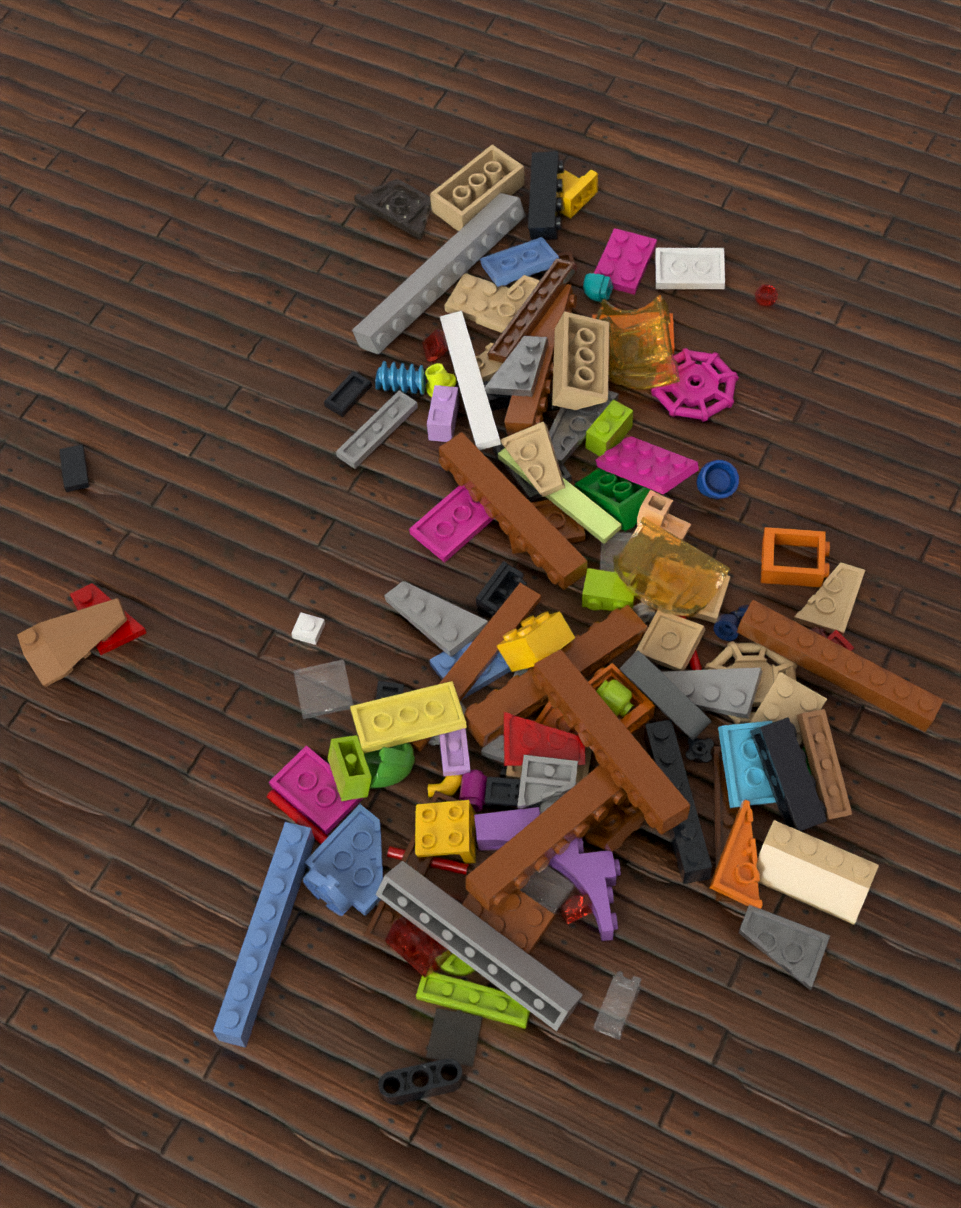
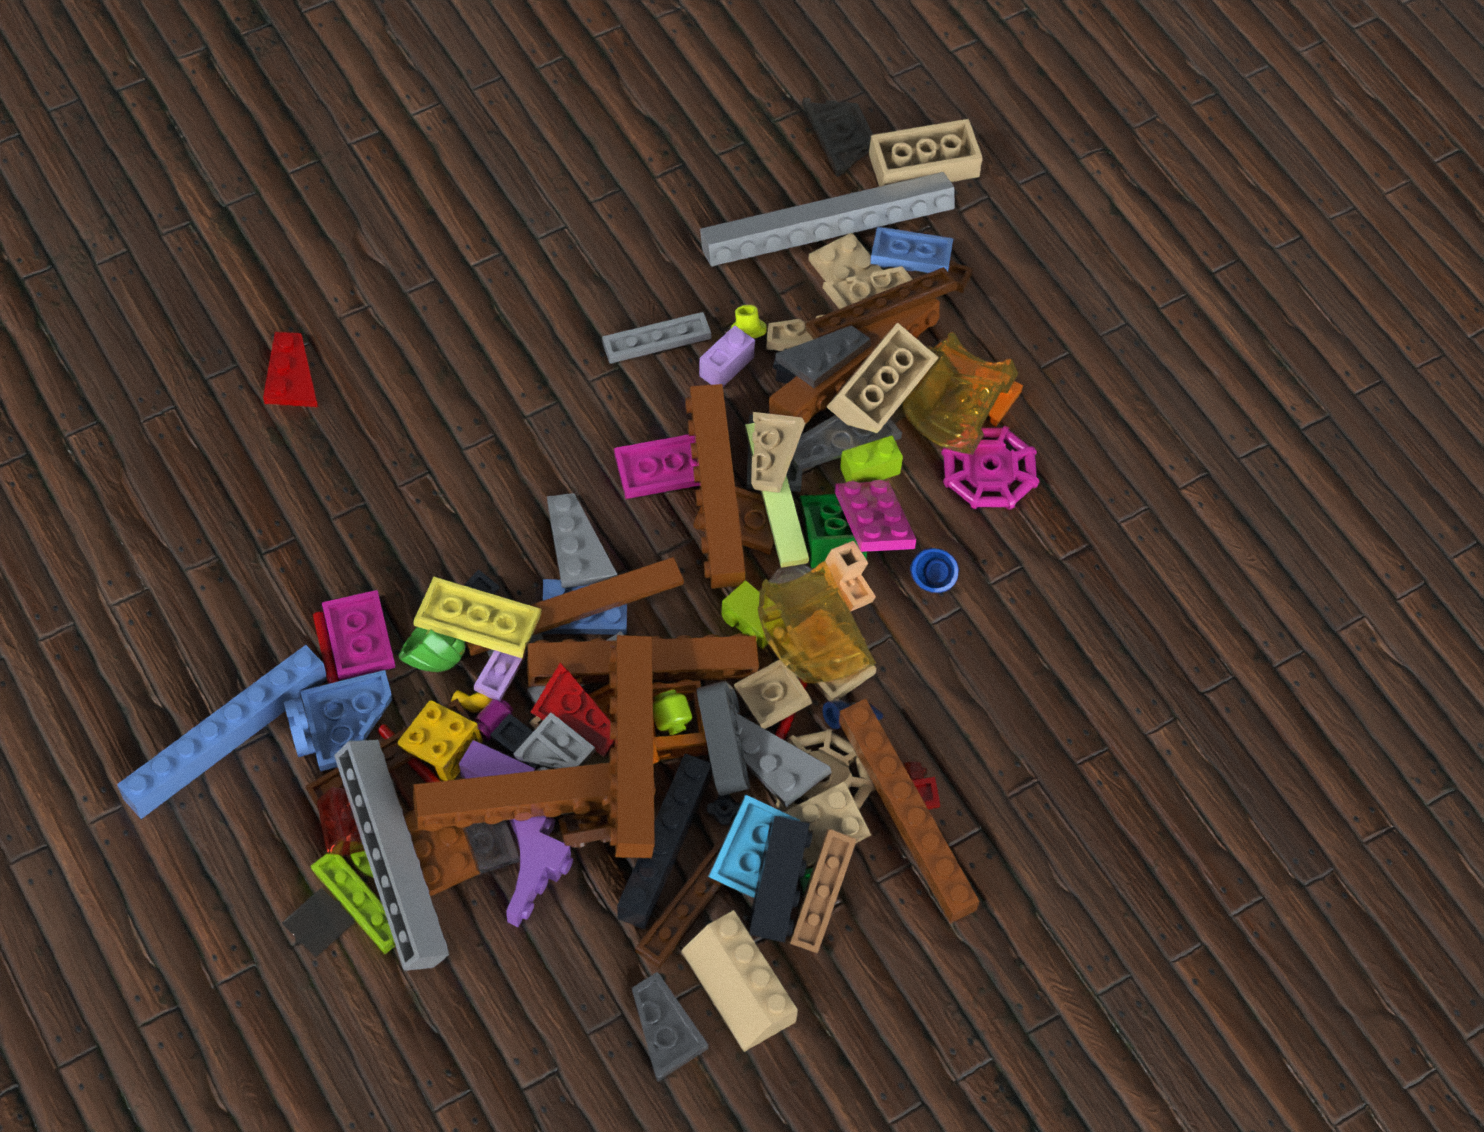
camera: 25 degrees right, 0 degrees up
medium nougat wedge [17,598,127,687] -> none
black tile [59,444,90,492] -> none
white plate [291,613,325,645] -> none
clear tile [293,659,353,719] -> none
black tile [324,371,372,417] -> none
lime brick [328,735,372,801] -> none
dark azure piece [375,361,426,395] -> none
black beam [378,1058,464,1105] -> none
clear red plate [422,329,448,363] -> none
white tile [440,311,501,450] -> none
black hinge [476,561,527,618] -> none
yellow brick [497,611,575,672] -> none
black brick [528,151,564,241] -> none
yellow bracket [559,170,598,219] -> none
clear red plate [562,894,592,924] -> none
teal piece [583,273,613,302] -> none
clear hinge [593,971,641,1040] -> none
dark pink plate [594,228,657,295] -> none
light grey bush [632,601,656,624] -> none
white plate [655,248,725,289] -> none
orange wing [709,800,763,909] -> none
clear red plate [755,284,778,306] -> none
orange window [761,527,830,588] -> none
tan wing [793,563,865,636] -> none

